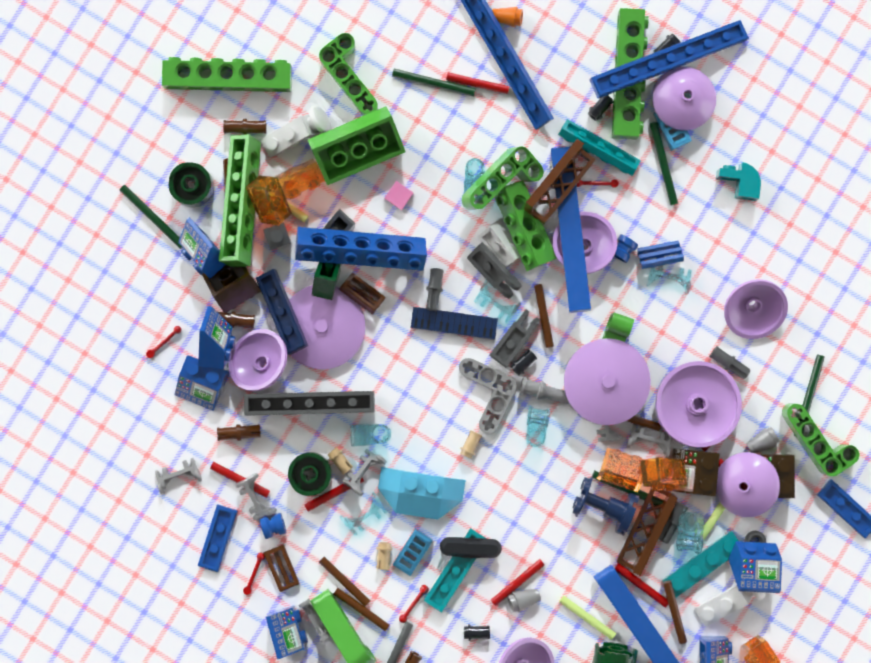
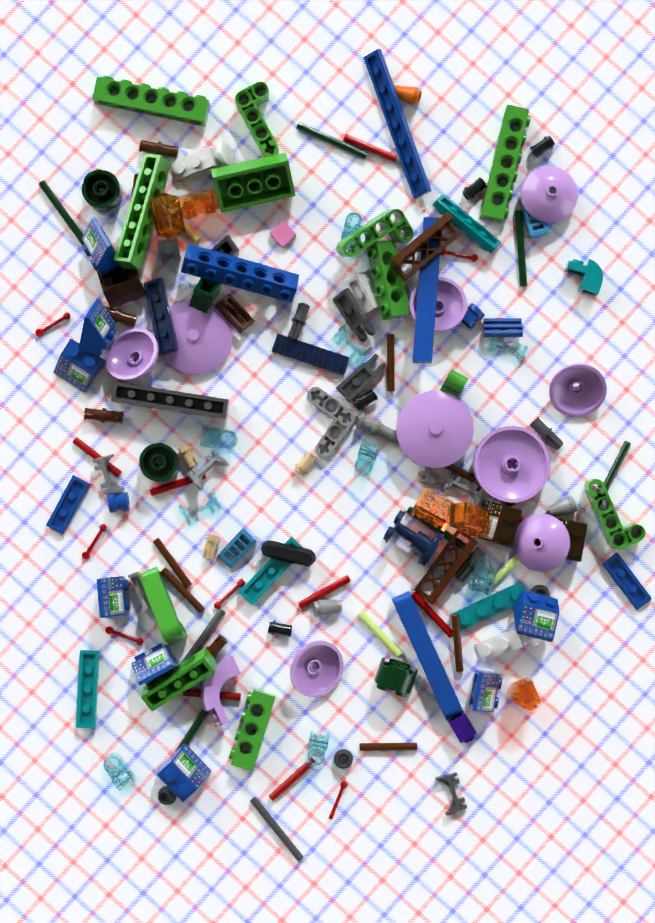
camera: 10 degrees right, 0 degrees up
light grey piece [155,457,202,495] -> none
reddish brown tile [264,544,300,592] -> none
medium azure wedge [378,467,466,520] -> none
blue tile [589,19,749,99] -> none

